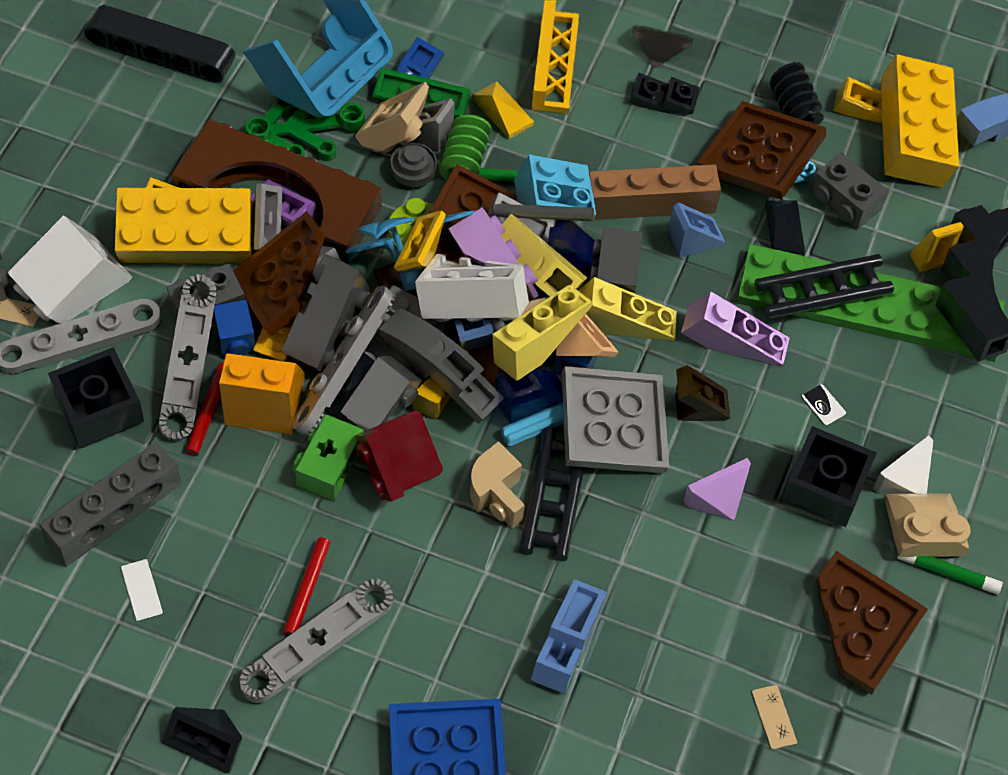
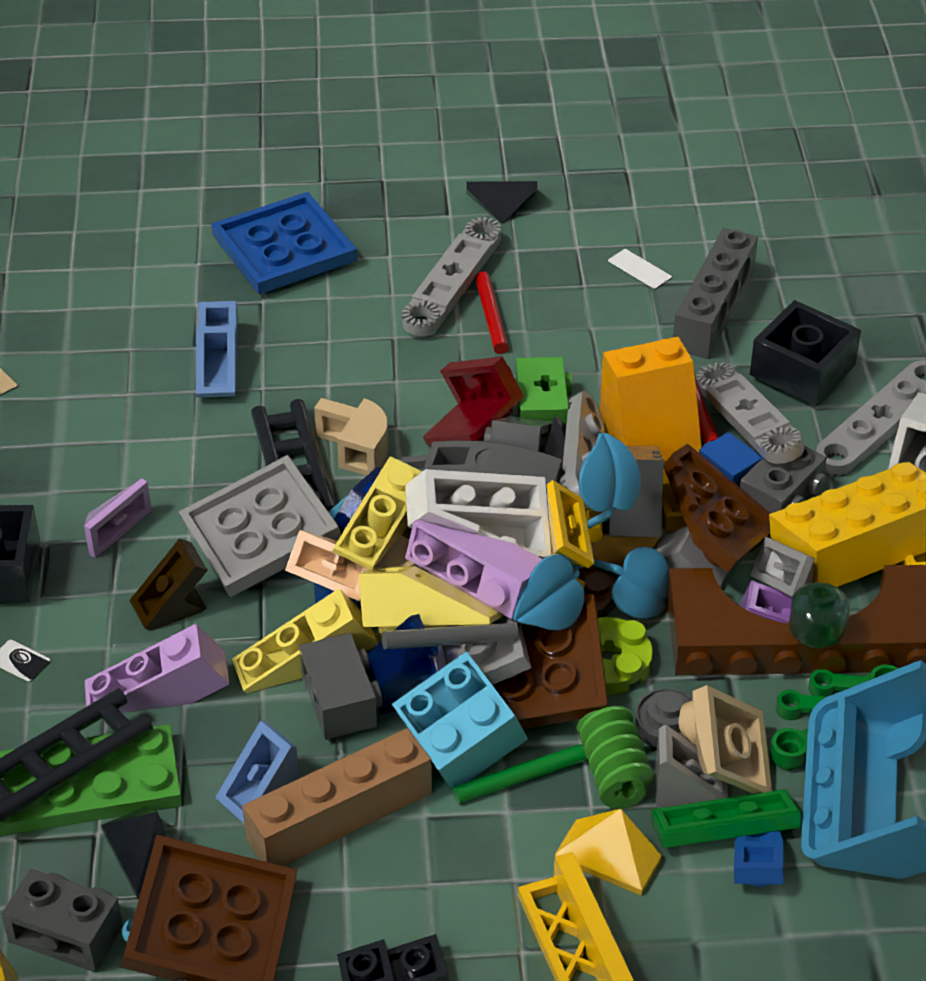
camera: 160 degrees right, 15 degrees down
none -> clear green head [788,582,850,649]

